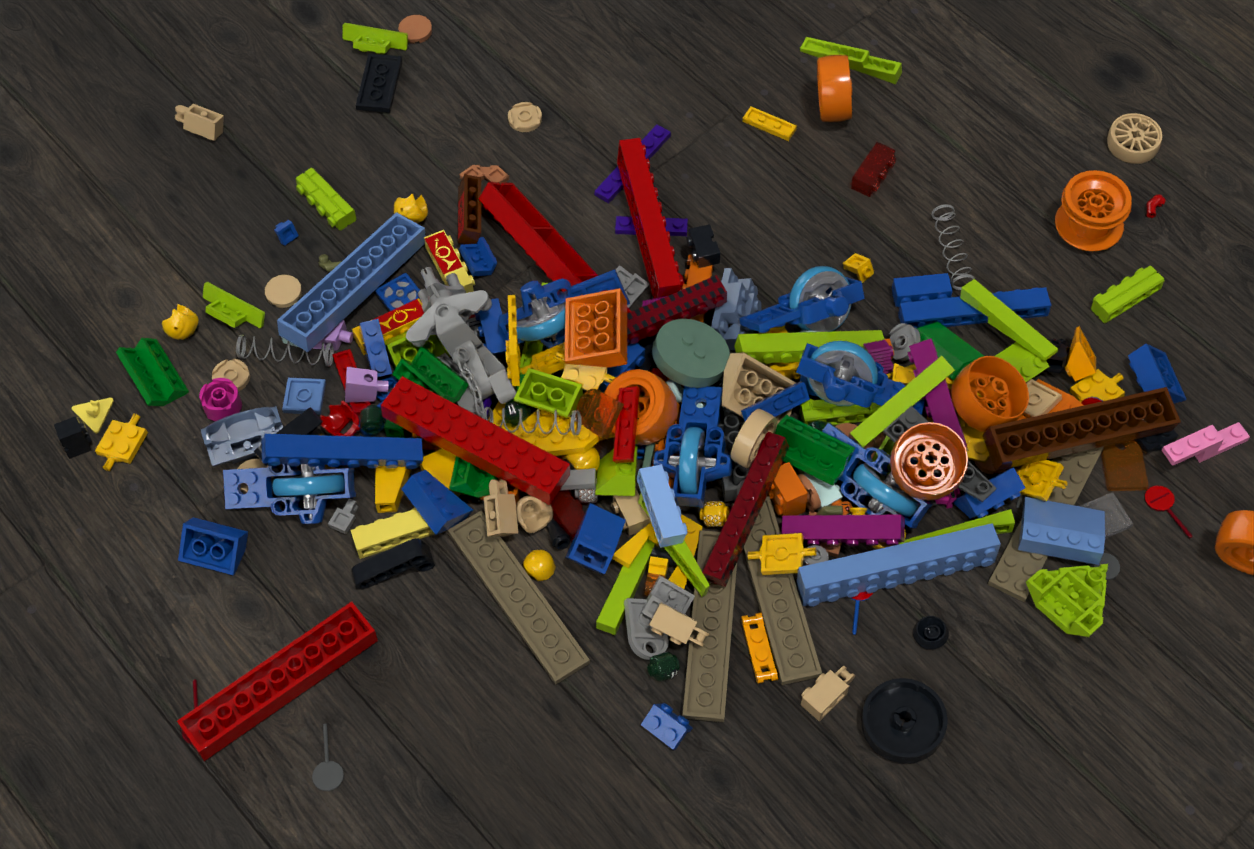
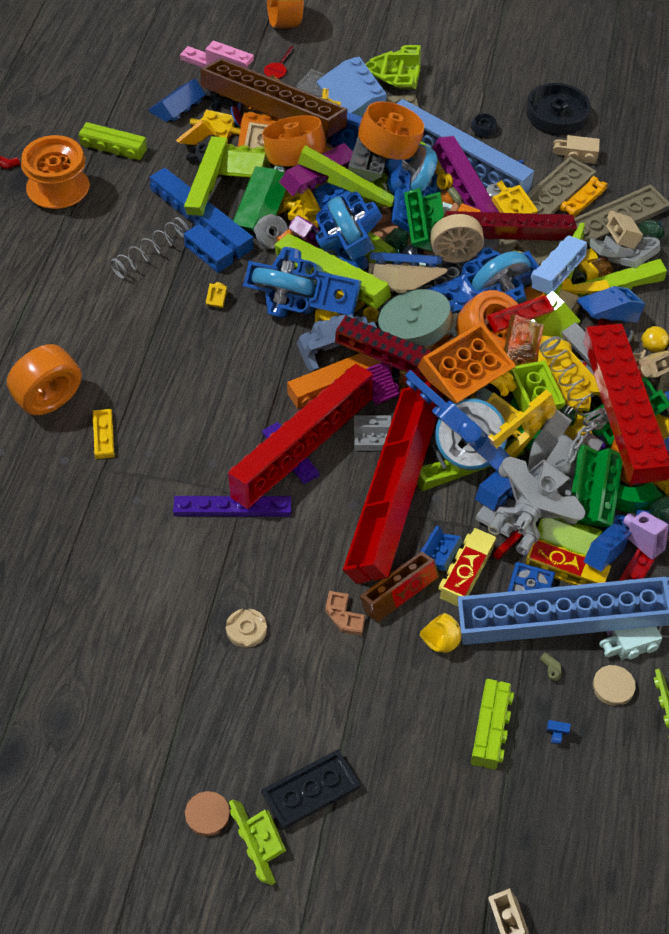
camera: 130 degrees left, 5 degrees down
black brick [686,224,720,268] -> none
clear red brick [851,142,896,197] -> none

